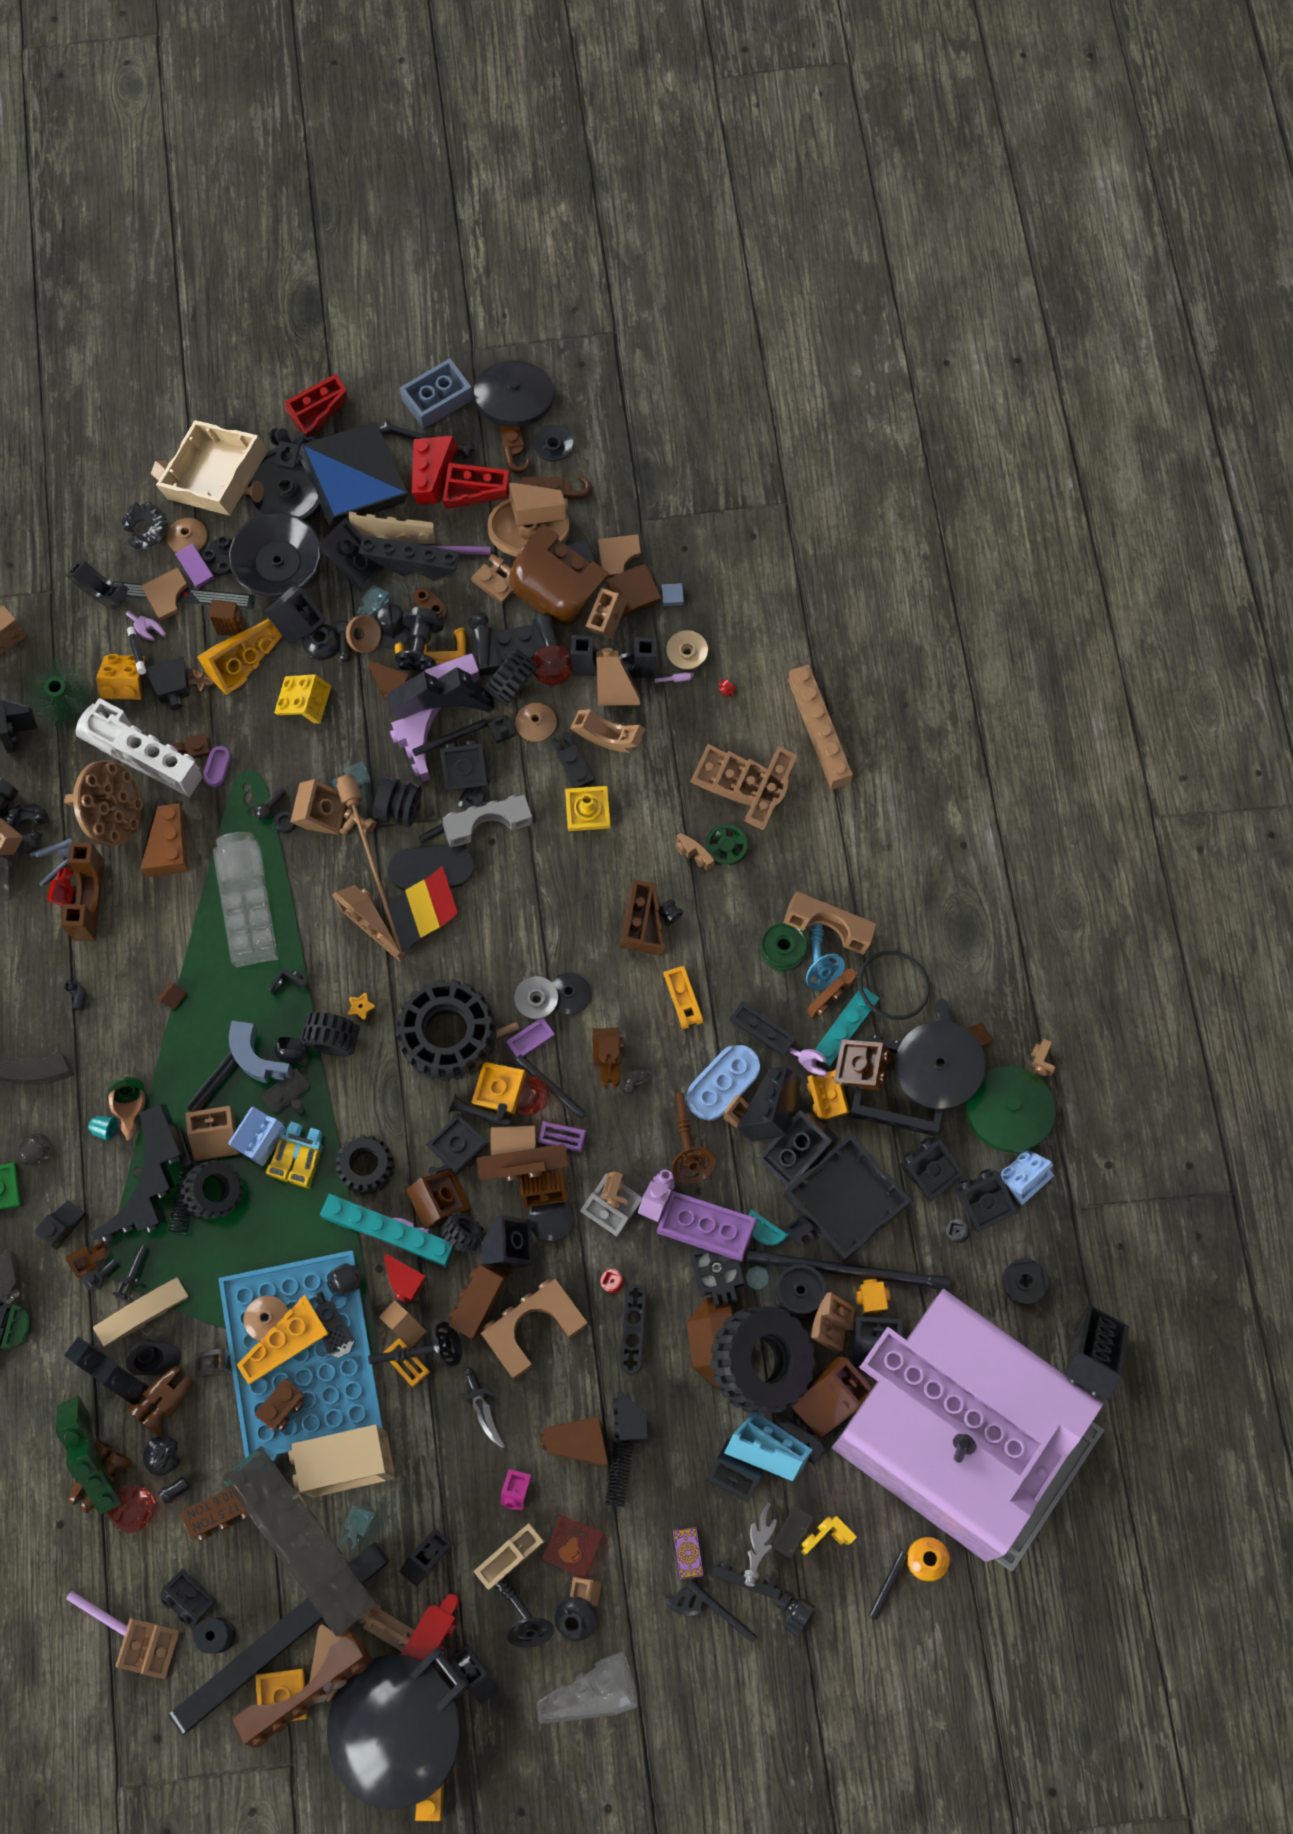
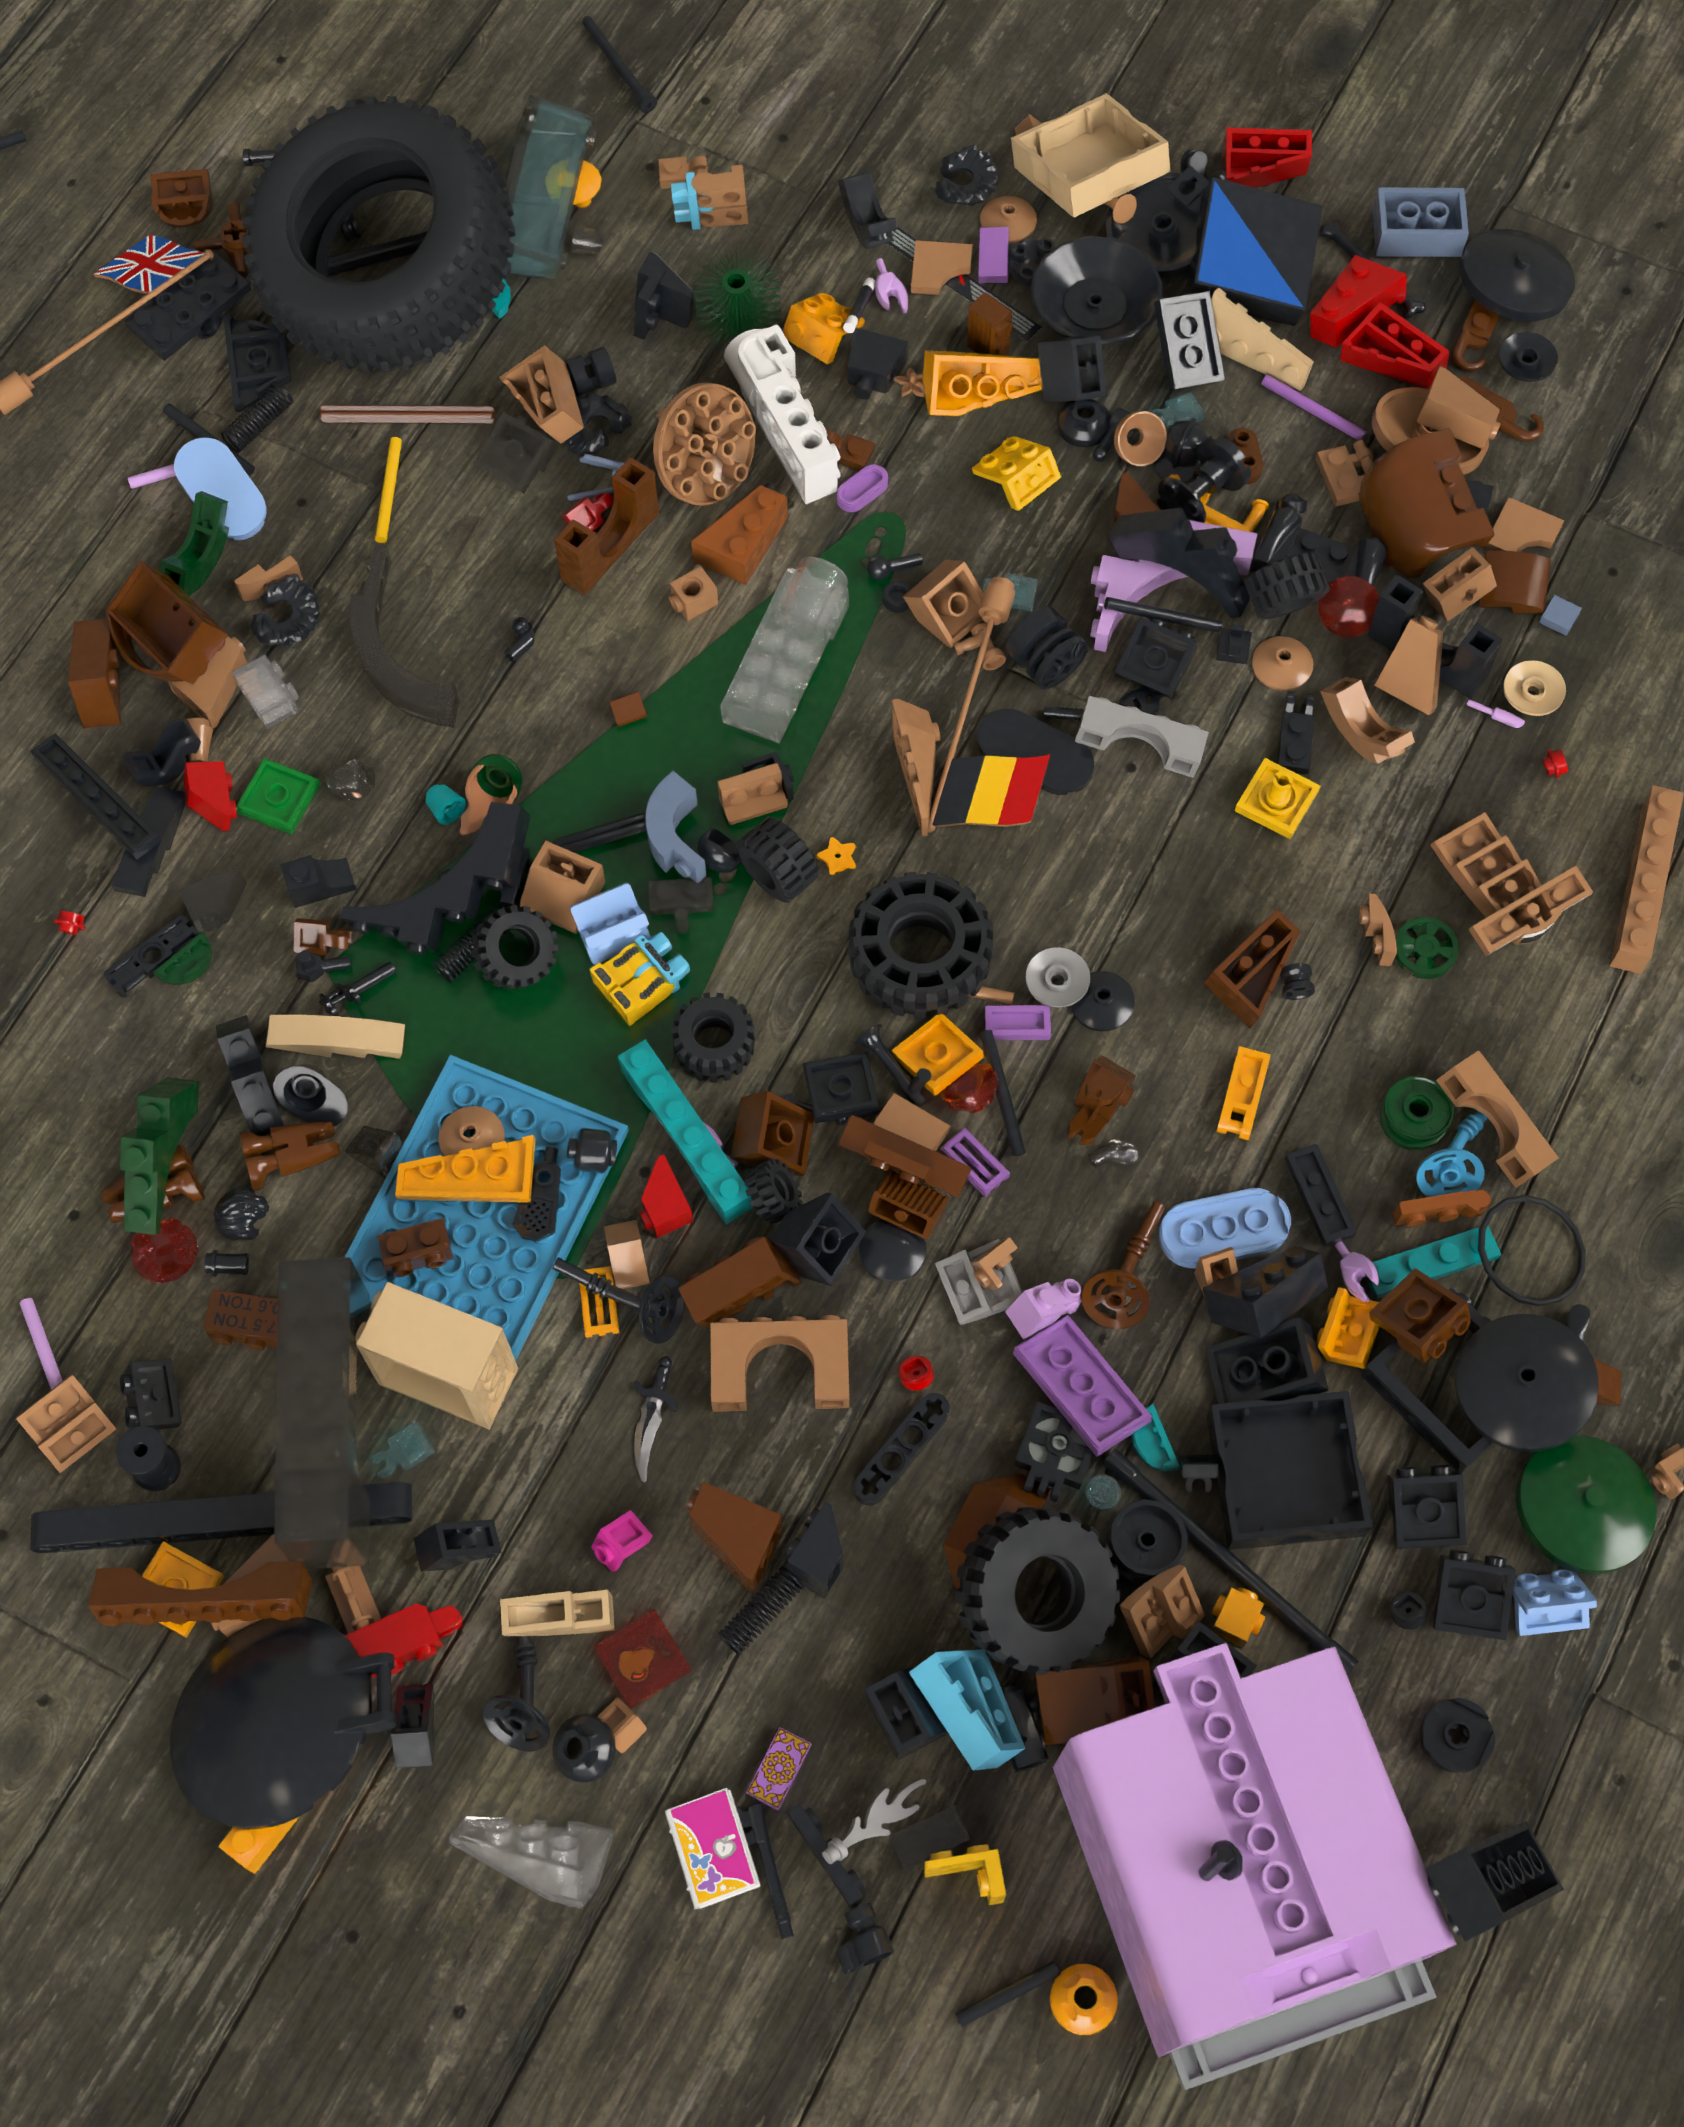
camera: 35 degrees right, 5 degrees down
black slope [358,535,460,581] -> none
none -> piece [665,1788,761,1909]
none -> medium nougat brick [669,566,718,621]
none -> medium nougat bracket [718,763,788,825]

